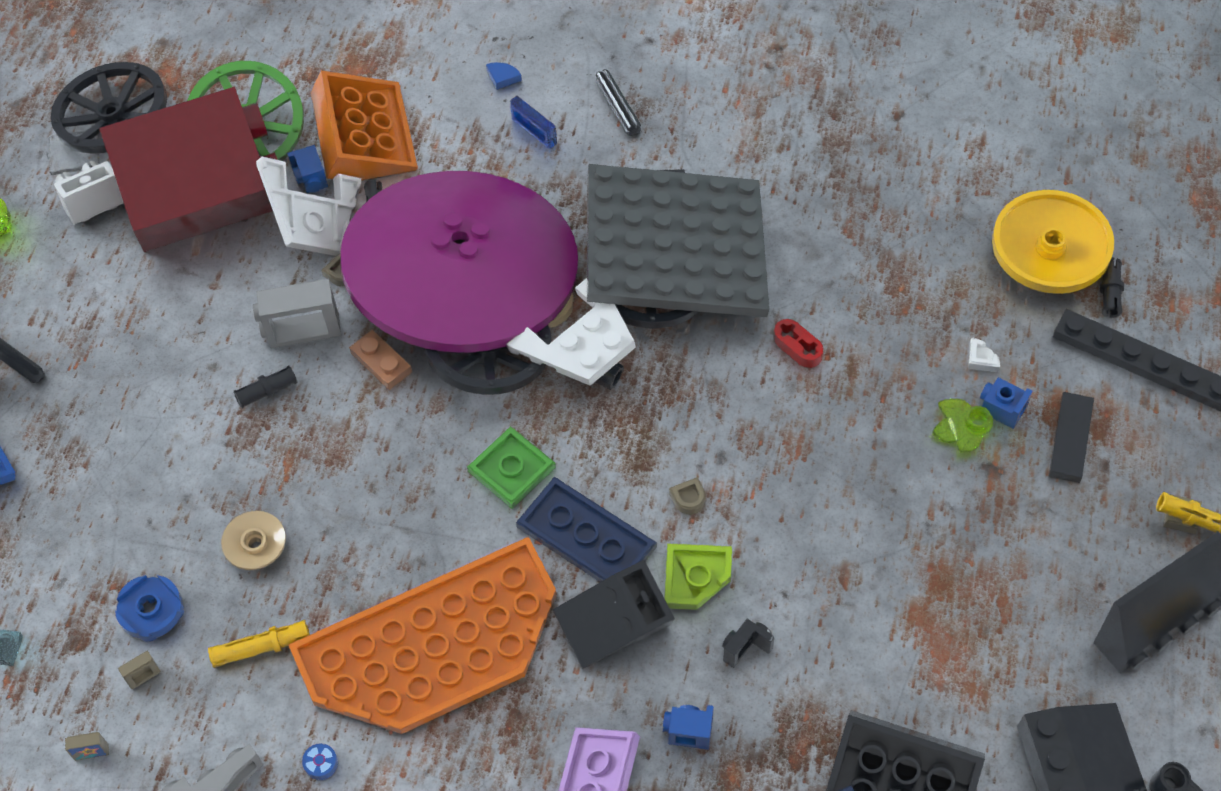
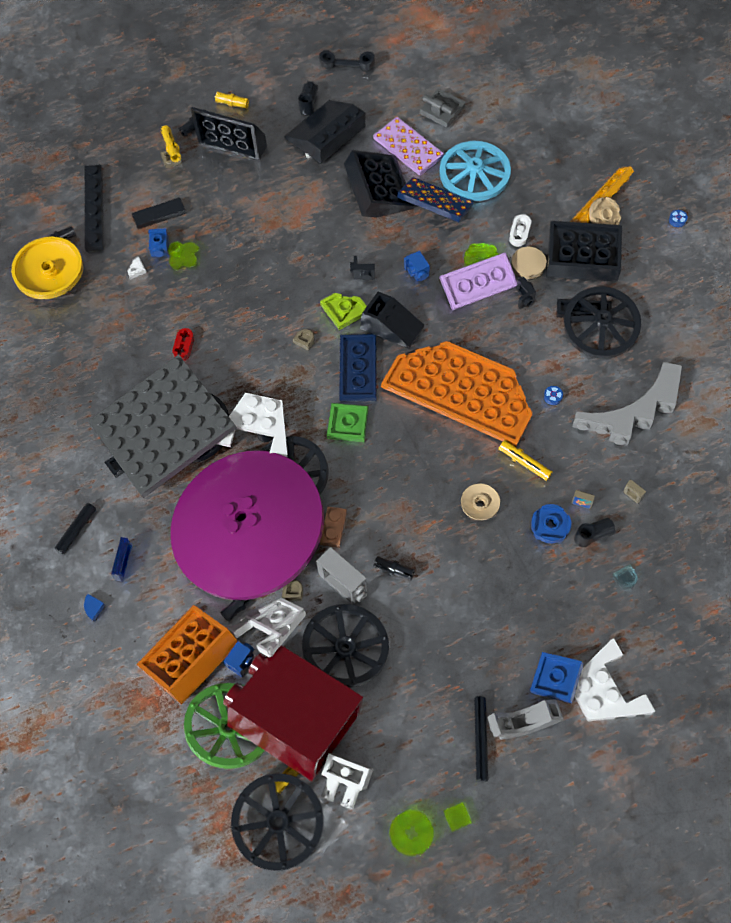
camera: 125 degrees left, 5 degrees up
none -> black wheel [302,604,389,688]
none -> black piece [574,517,616,547]

